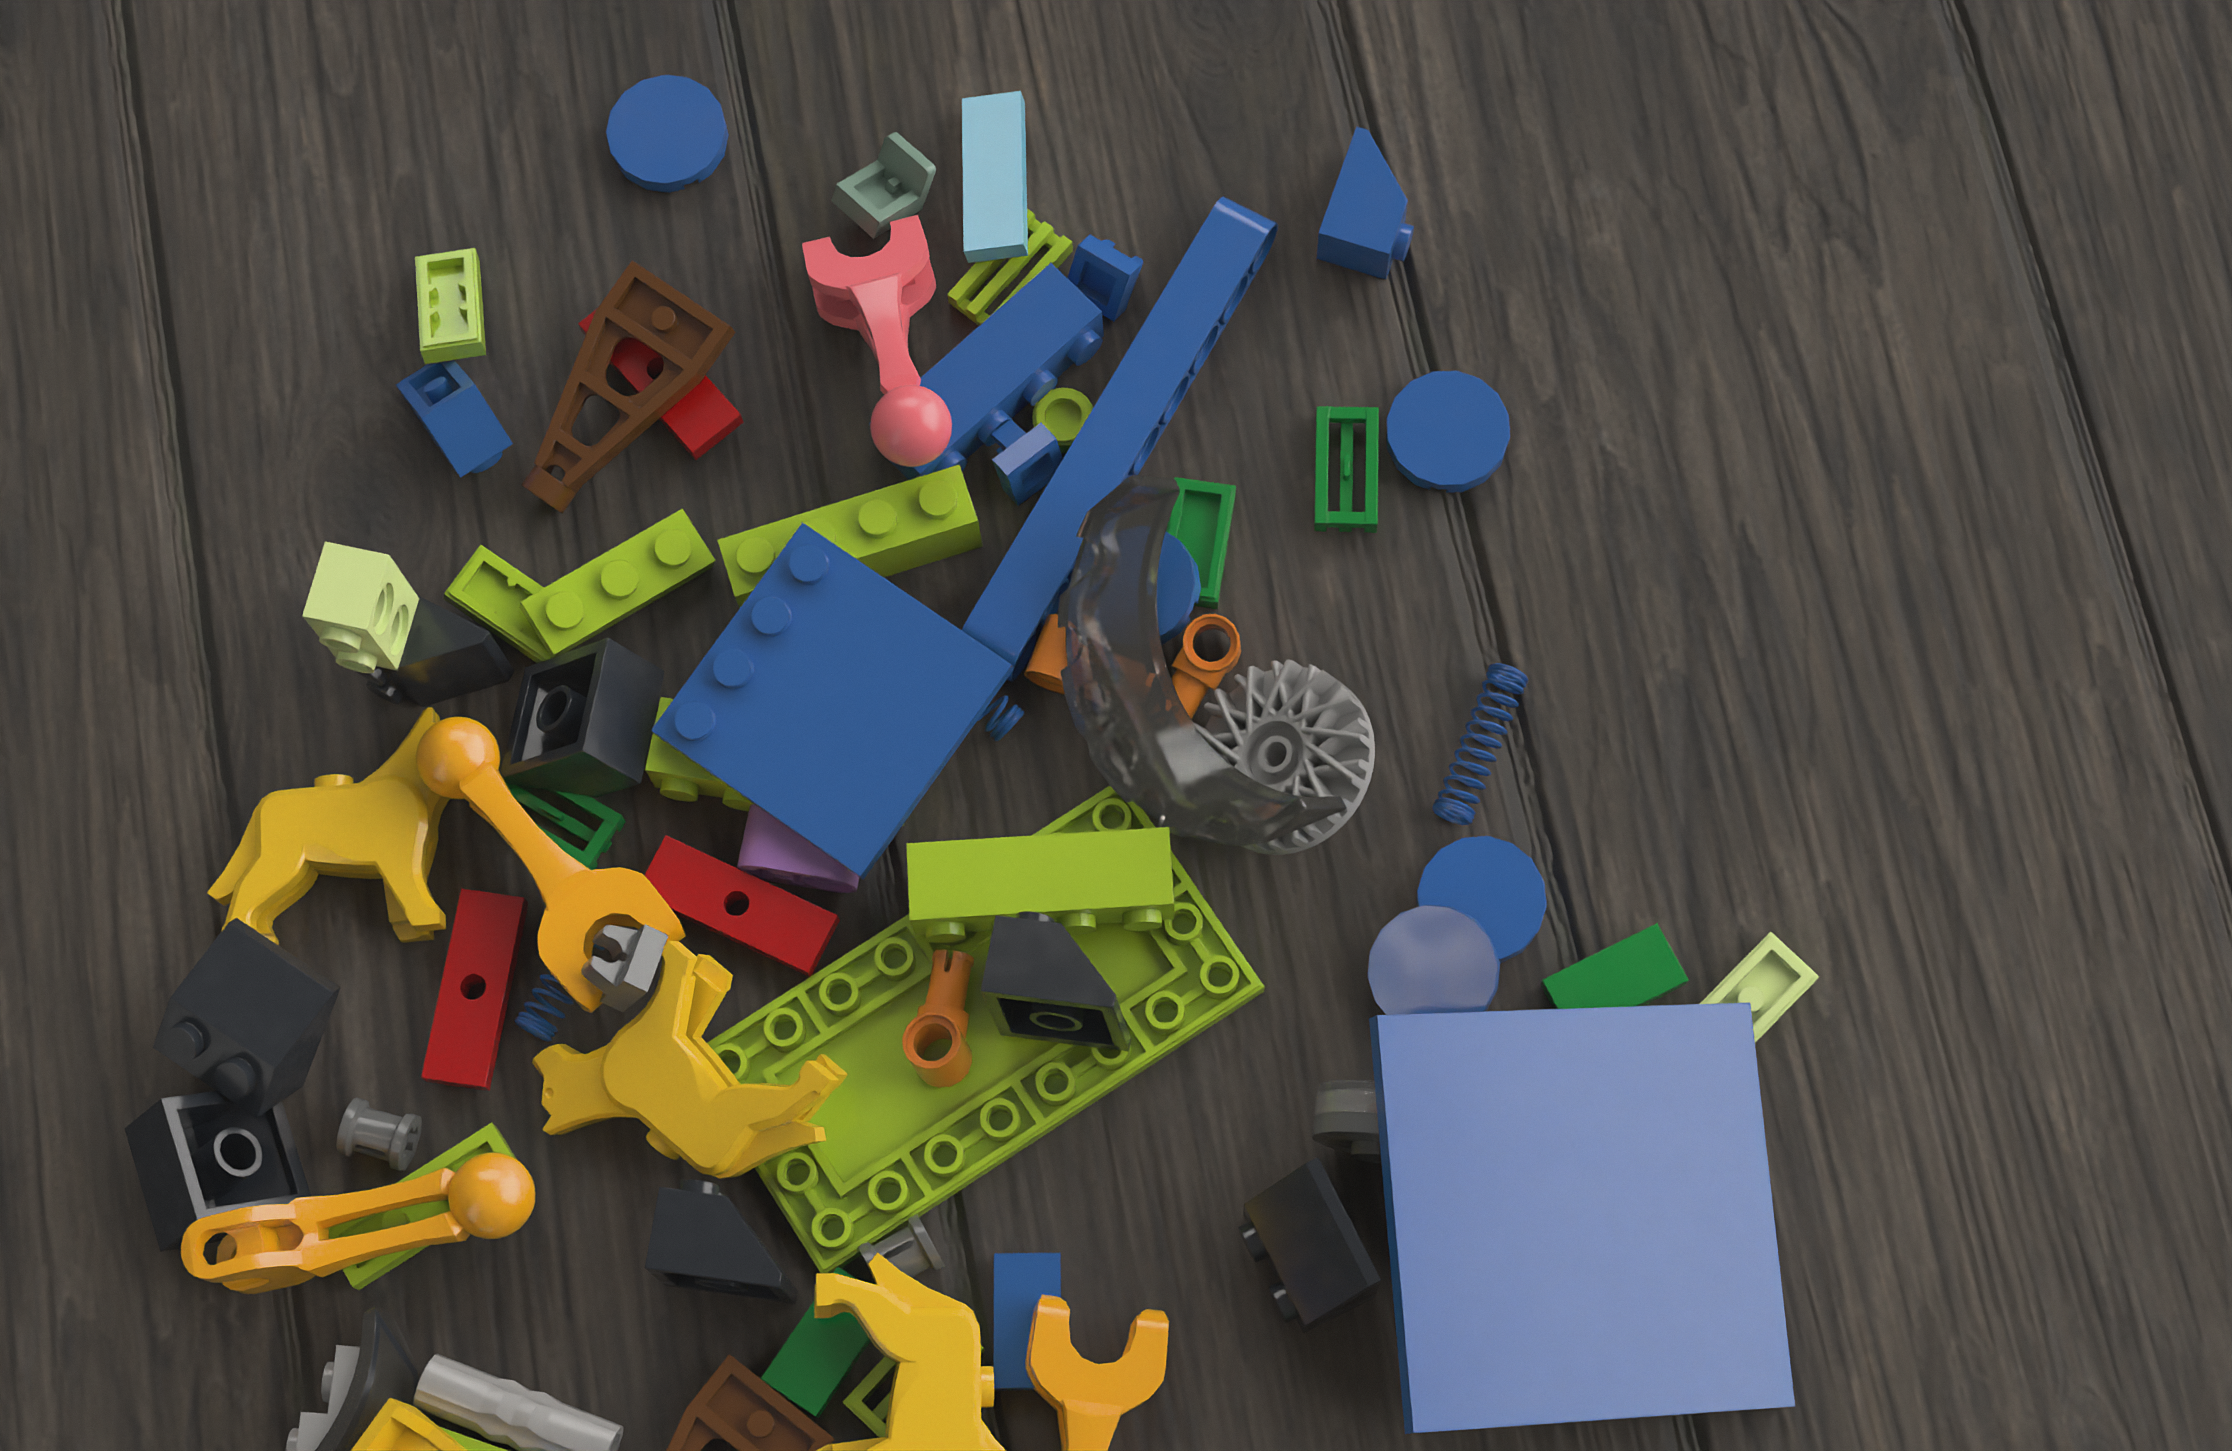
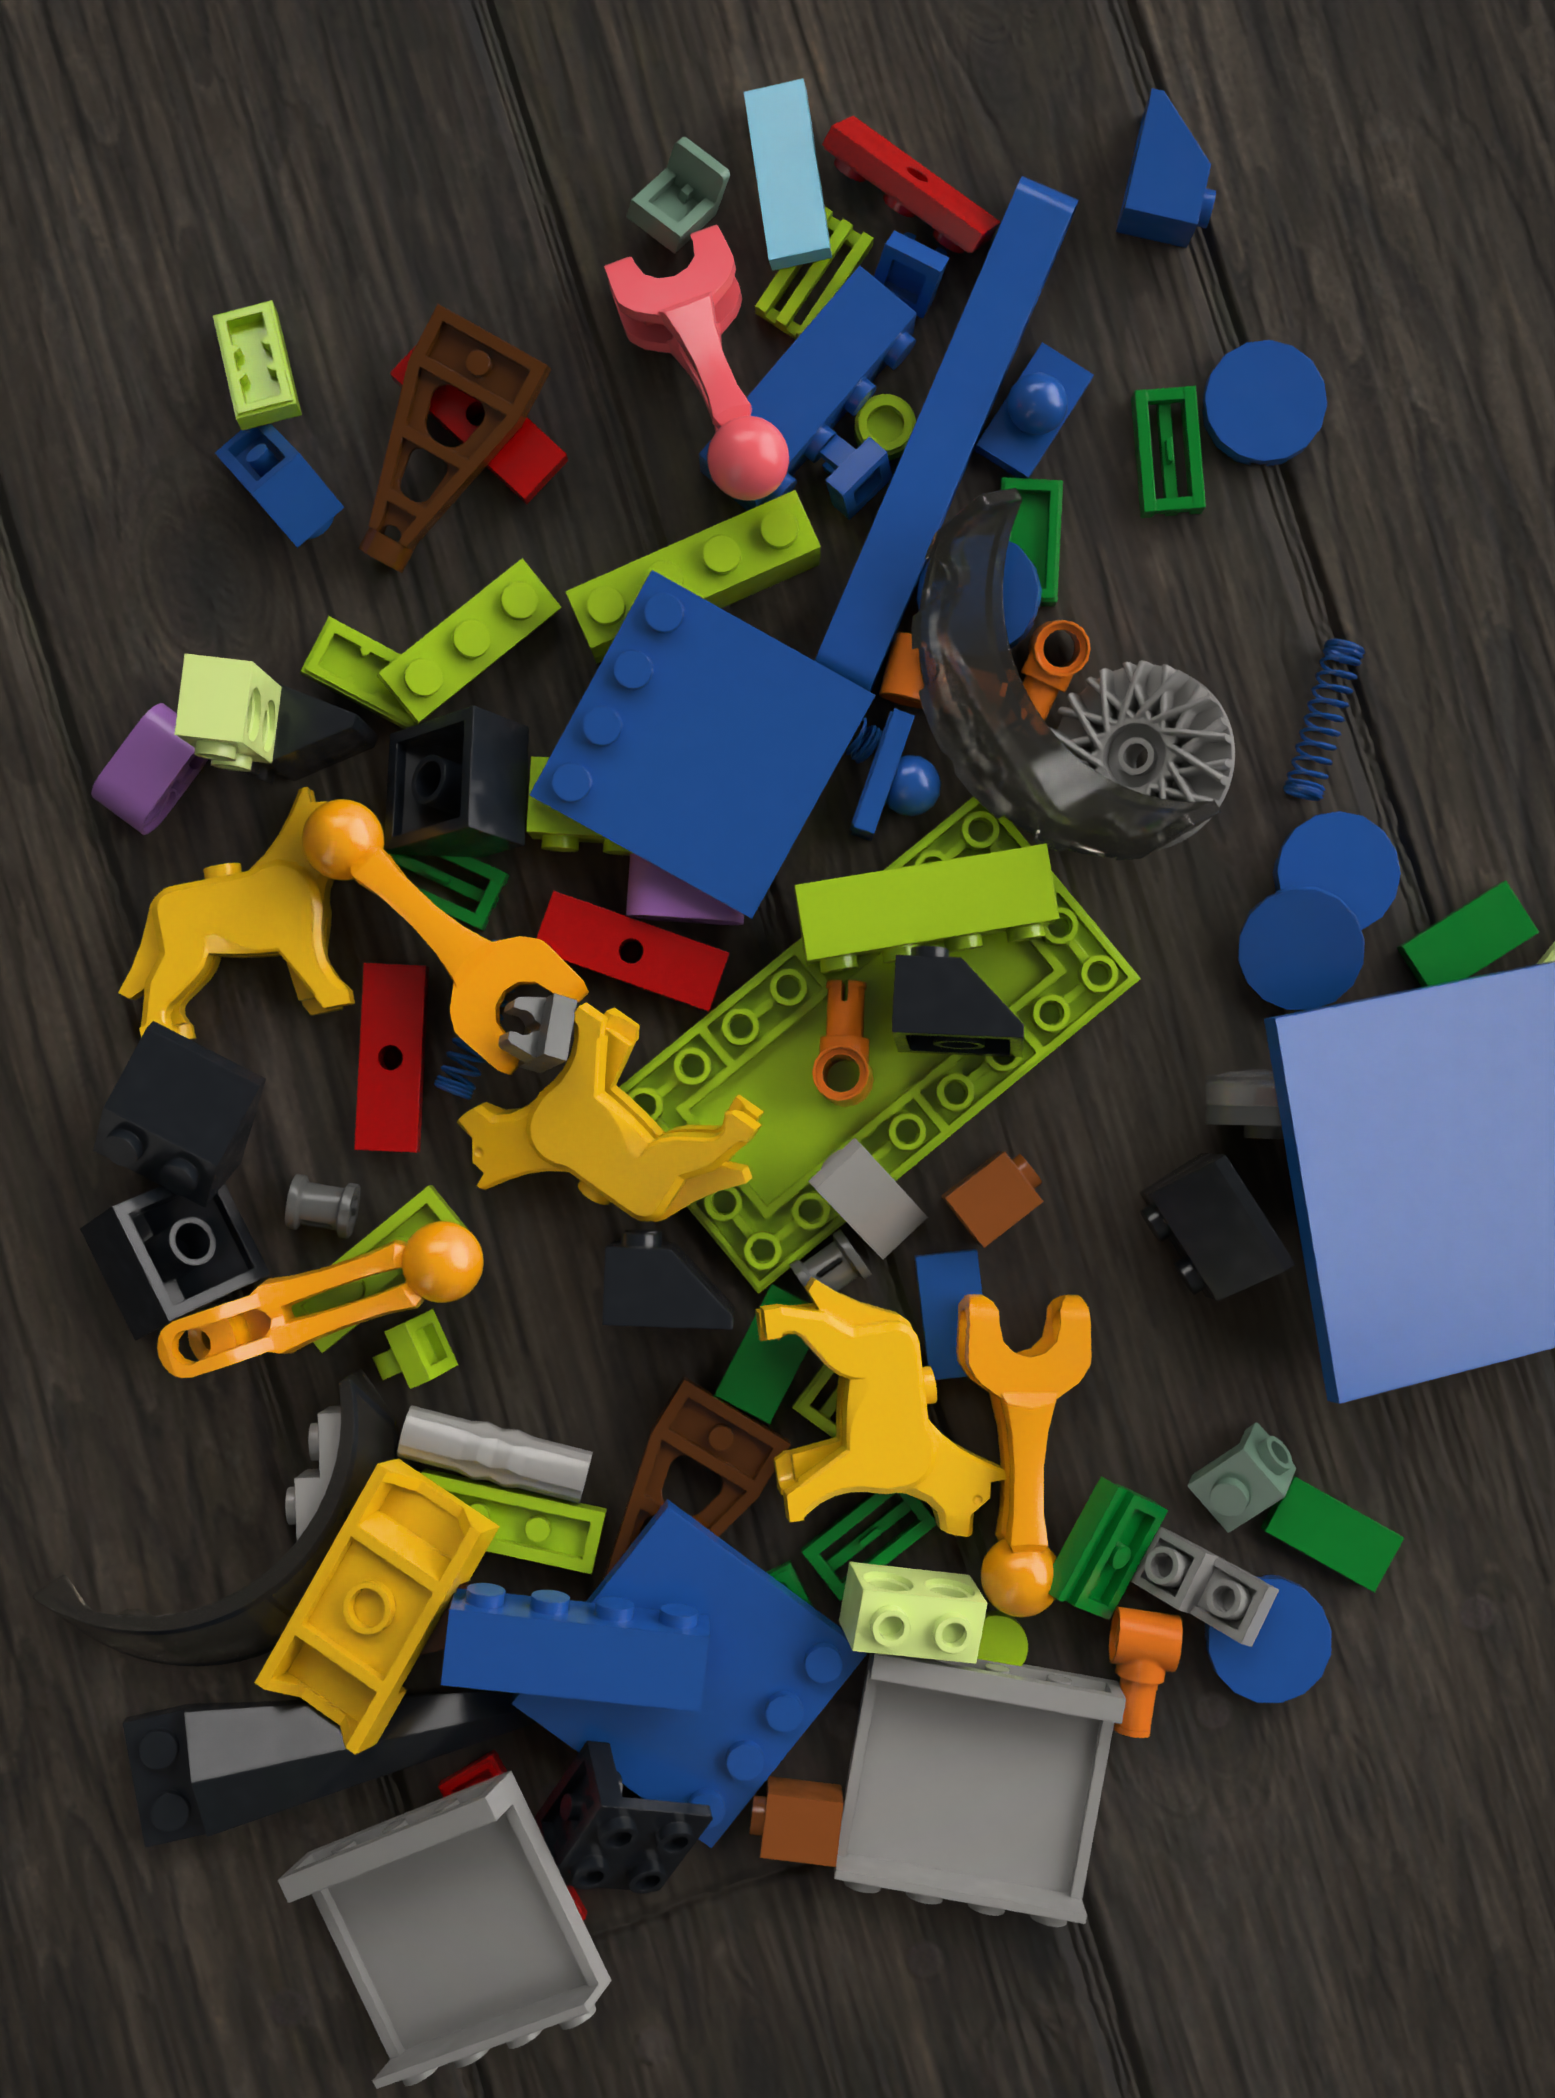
camera: 15 degrees left, 15 degrees up
blue tile [606,75,729,193] -> none
none -> medium lavender beam [91,703,208,835]
none -> lime tile [372,1309,458,1389]
none -> light grey slope [808,1138,928,1260]
none -> red tile [822,115,1001,253]
none -> blue tile [850,708,942,841]
none -> dark orange brick [941,1151,1044,1248]
none -> blue tile [975,342,1094,479]

